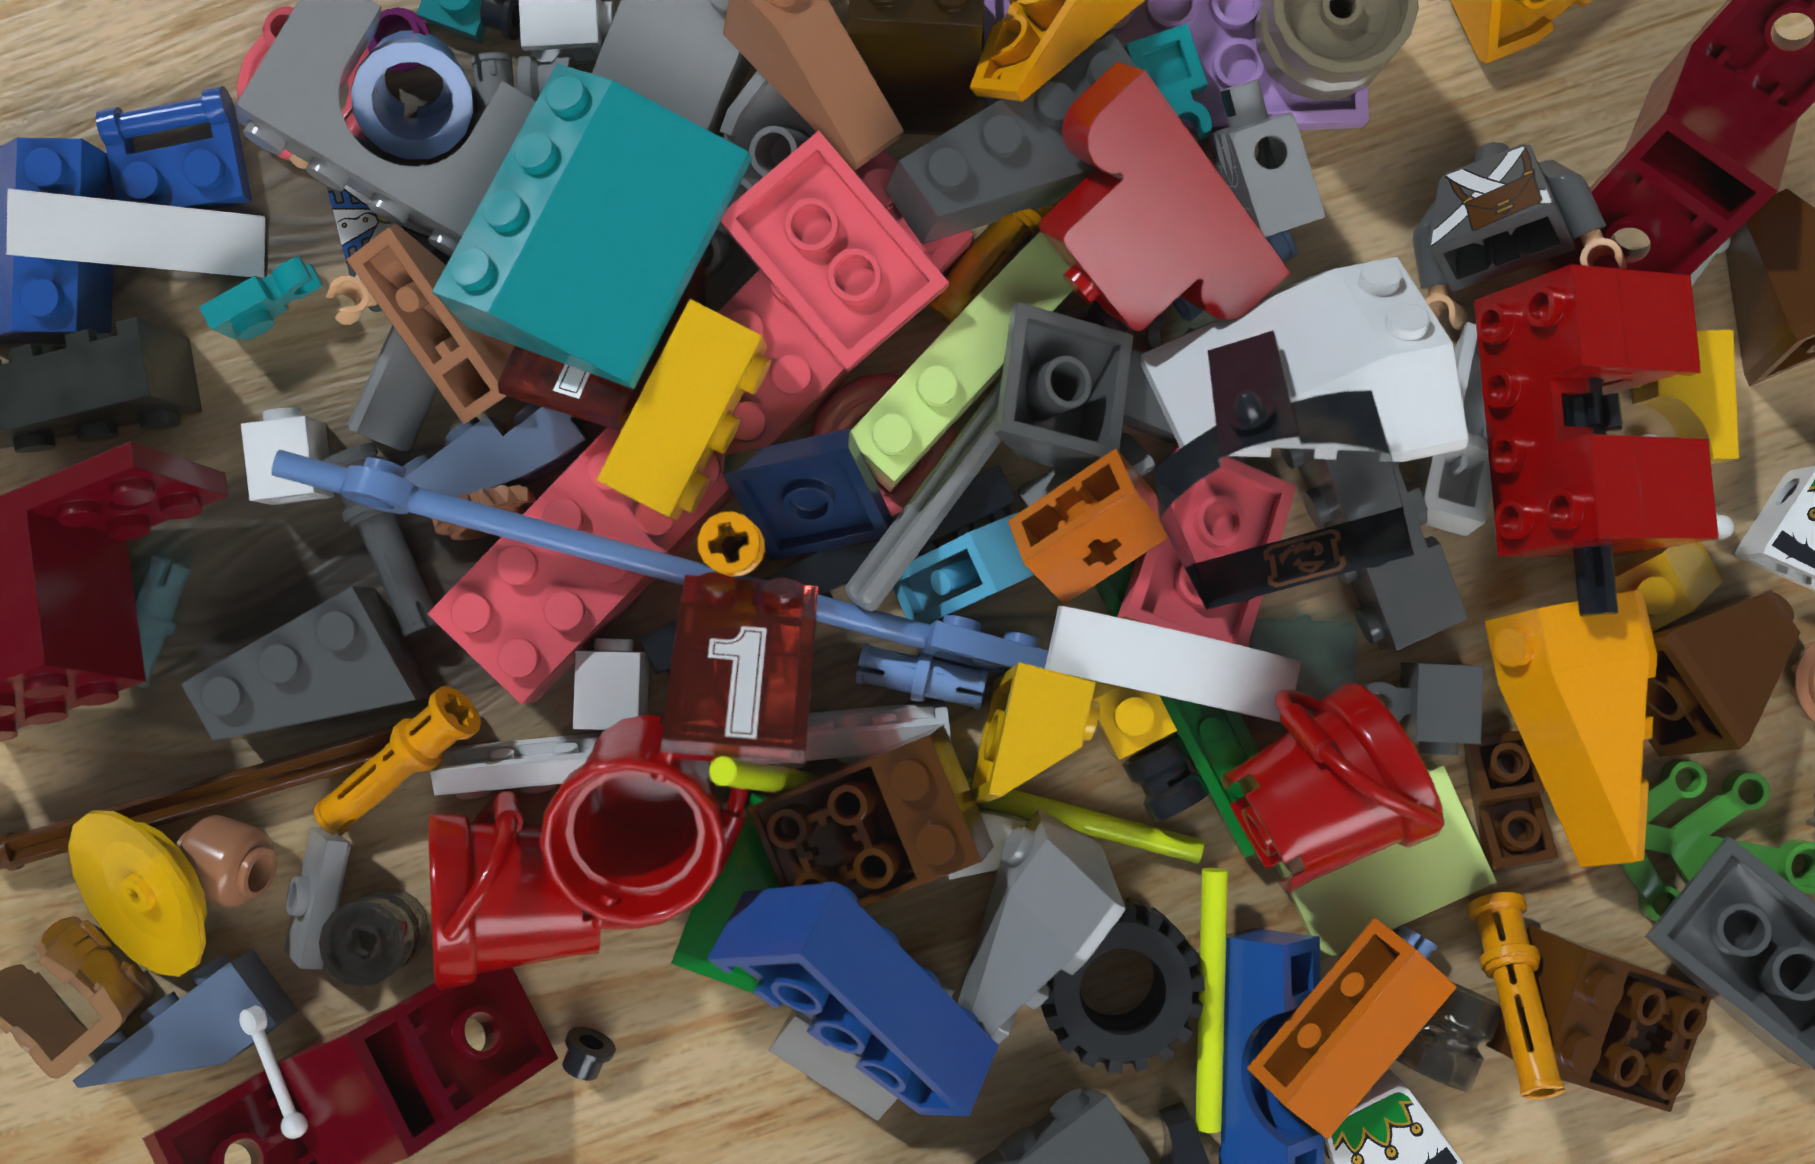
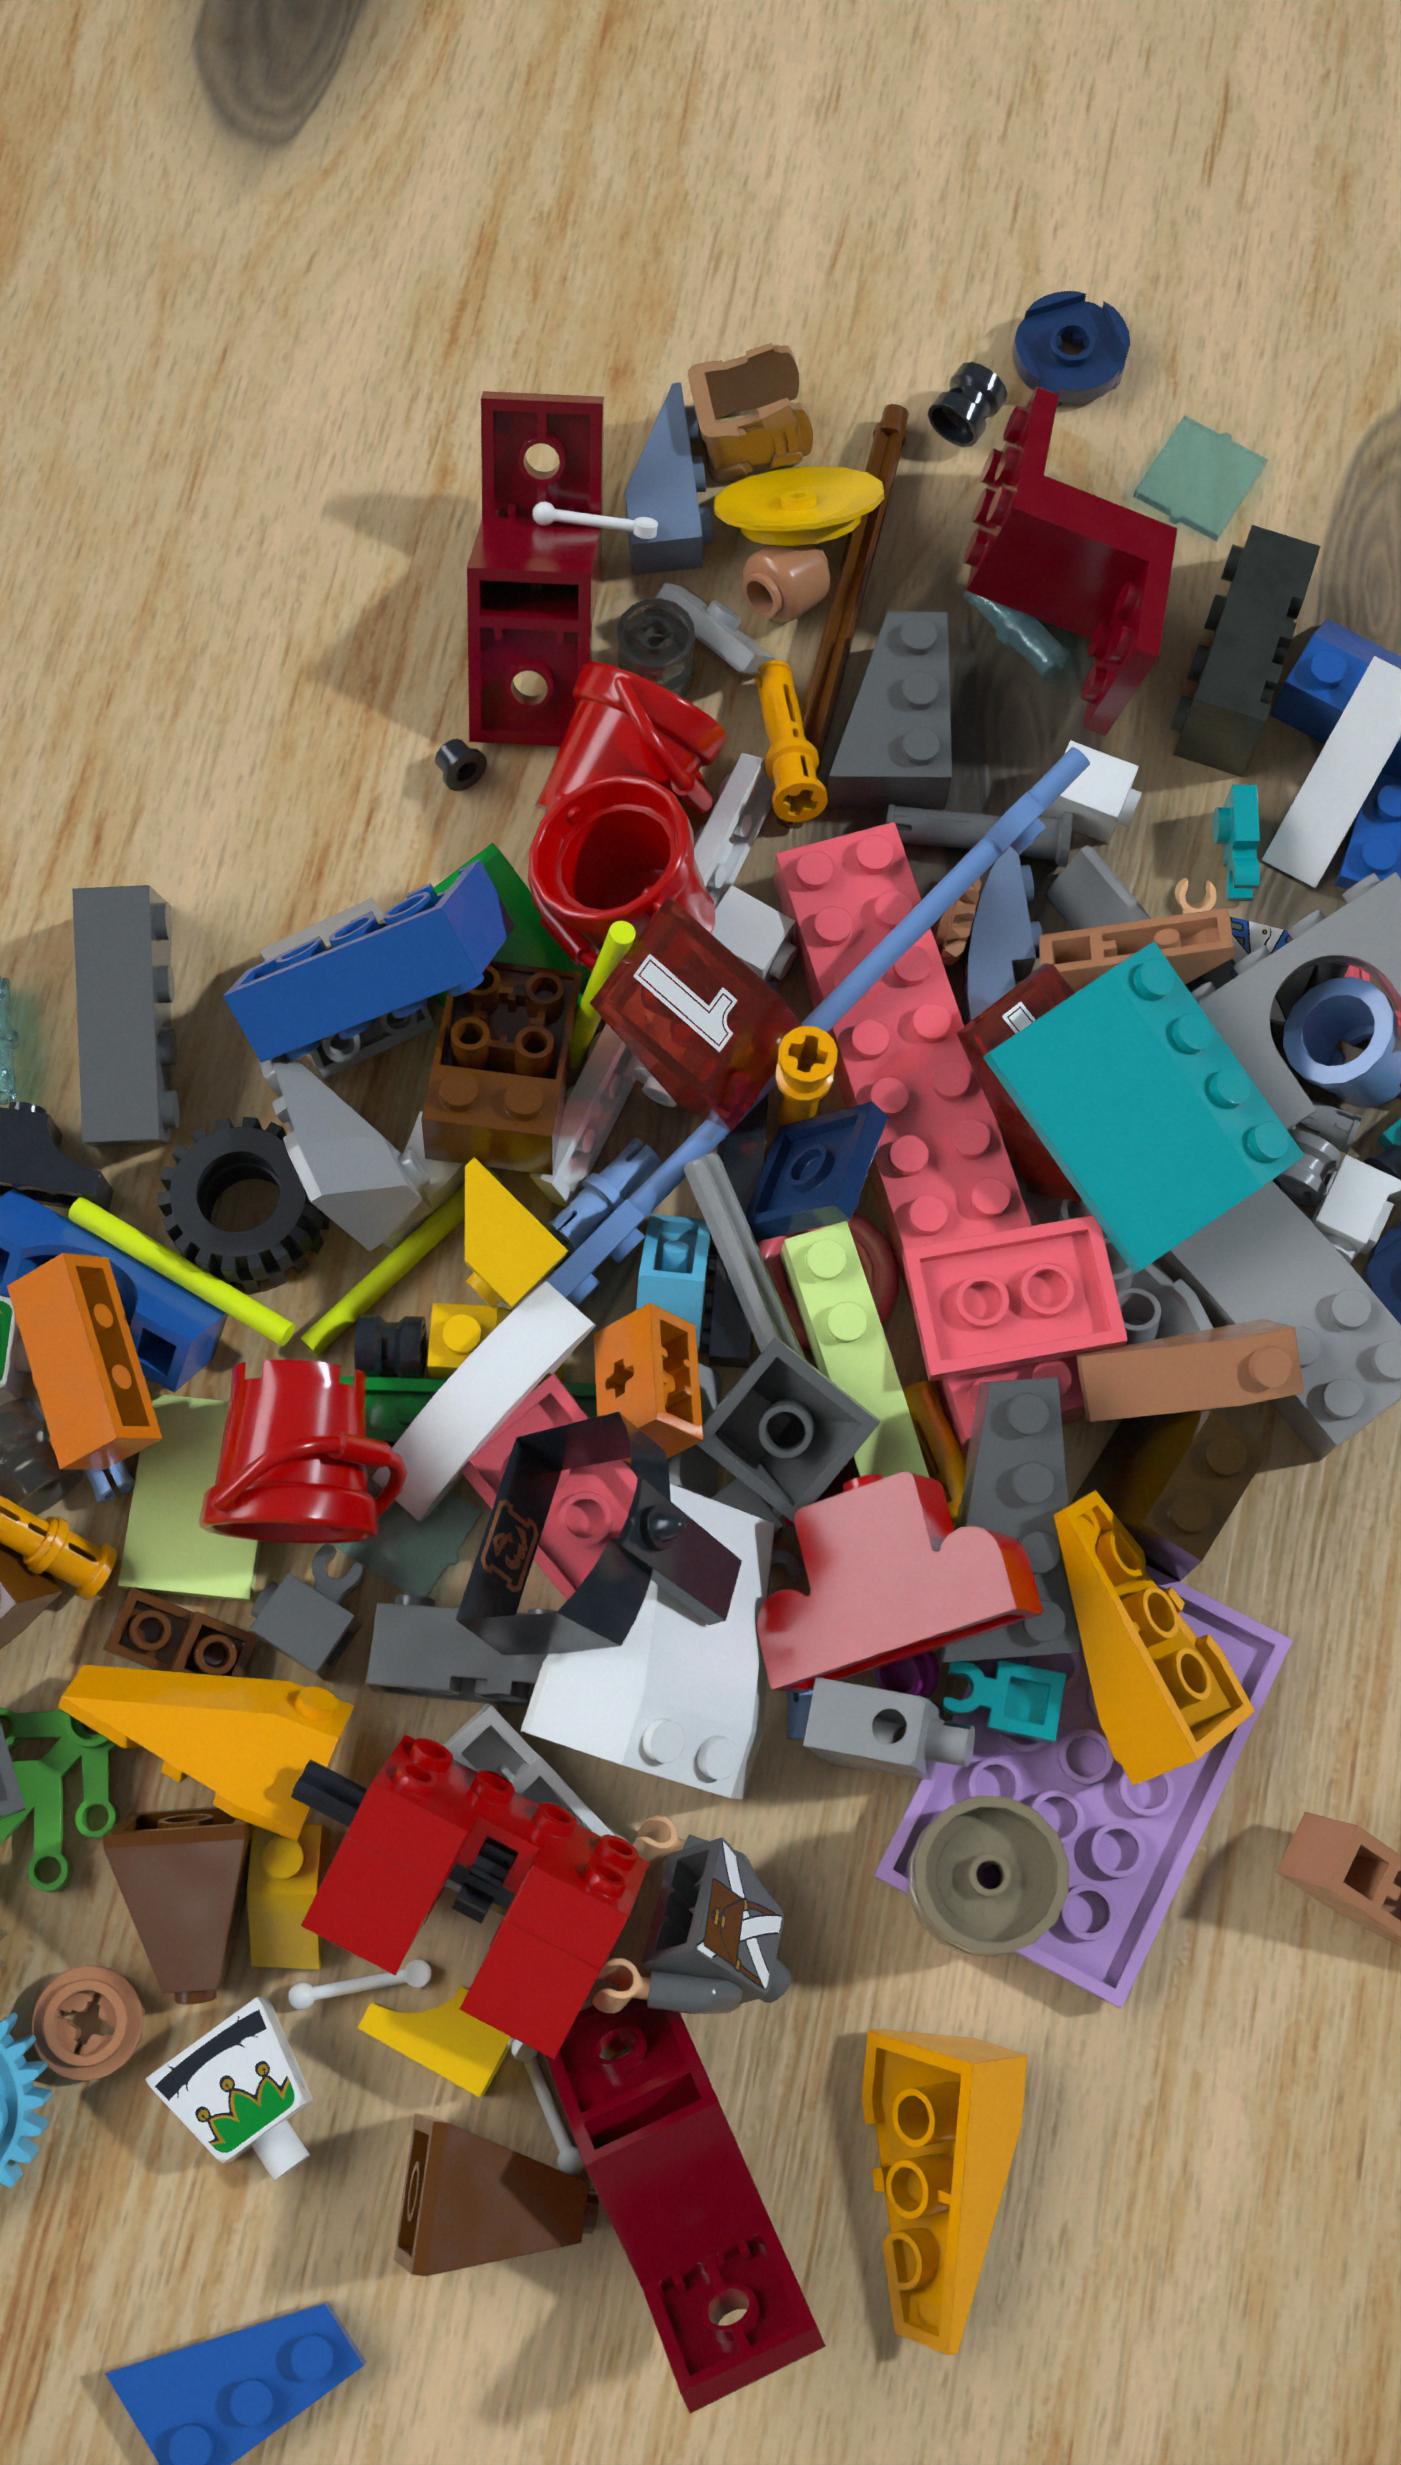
camera: 115 degrees right, 15 degrees down
yellow brick [596,299,771,521] -> none

